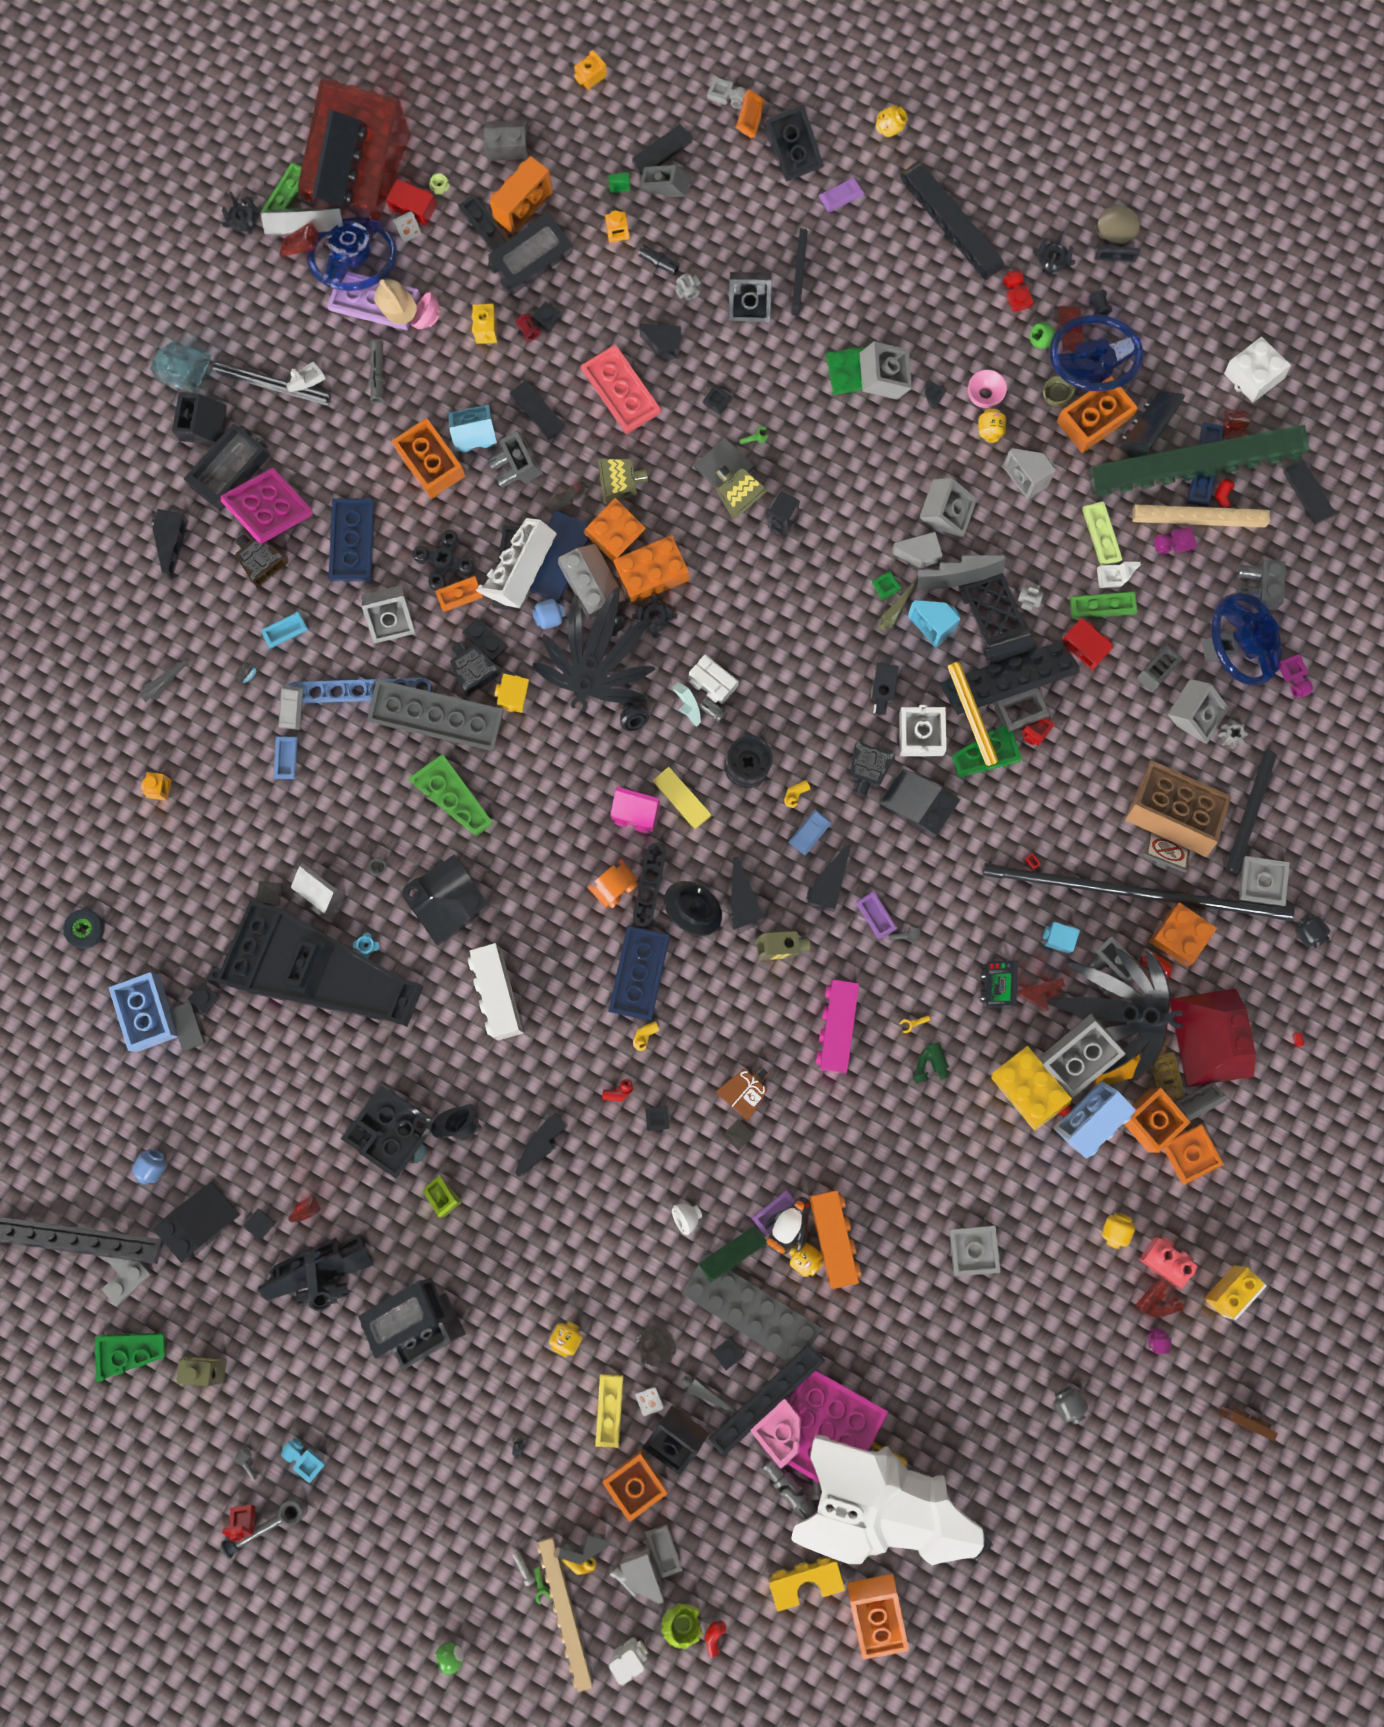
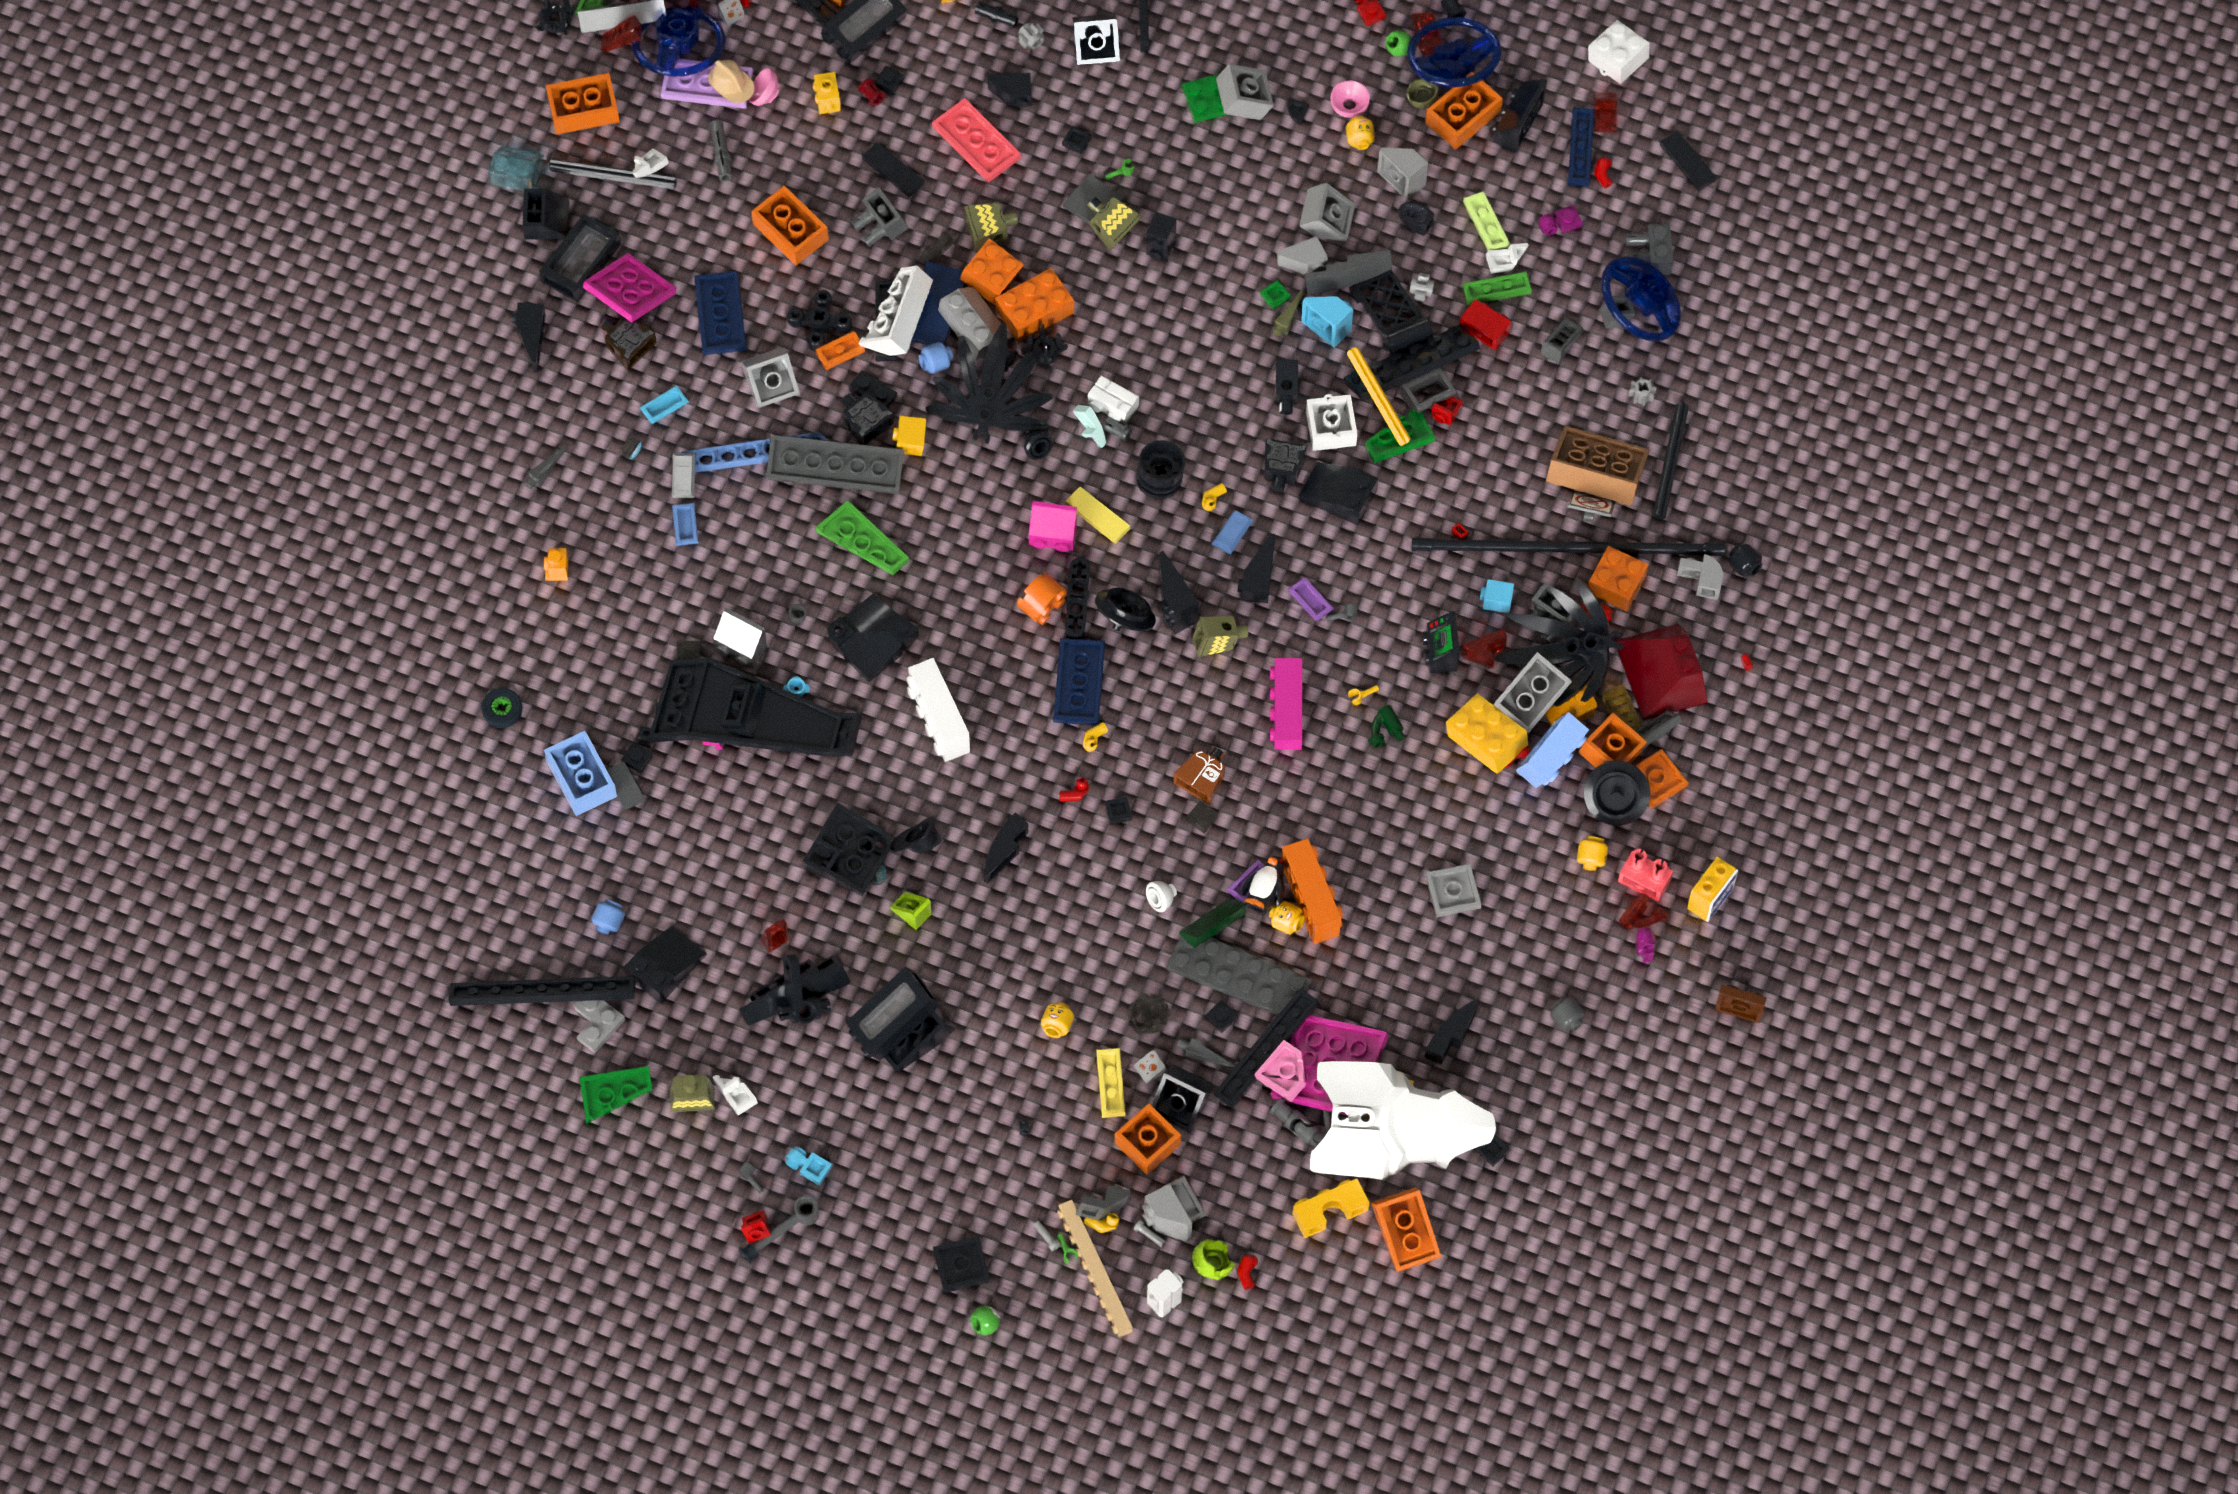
camera: 15 degrees left, 15 degrees down
black tile [243,1208,276,1241] -> none
medium azure slope [448,404,497,452] -> none
clear green brick [1088,425,1310,497] -> none
tan piece [1132,505,1270,527] -> none
light grey slope [1168,679,1229,744] -> none
light grey plate [1239,856,1290,907] -> none
magenta plate [1277,654,1313,698] -> none
none -> orange brick [546,73,619,135]
none -> white slope [713,1075,758,1115]
none -> black plate [933,1236,990,1293]
none -> black rock [1398,202,1434,236]
none -> black slope [1425,1000,1479,1065]
none -> black piece [1584,761,1650,826]
none -> light grey brick [1677,554,1723,600]

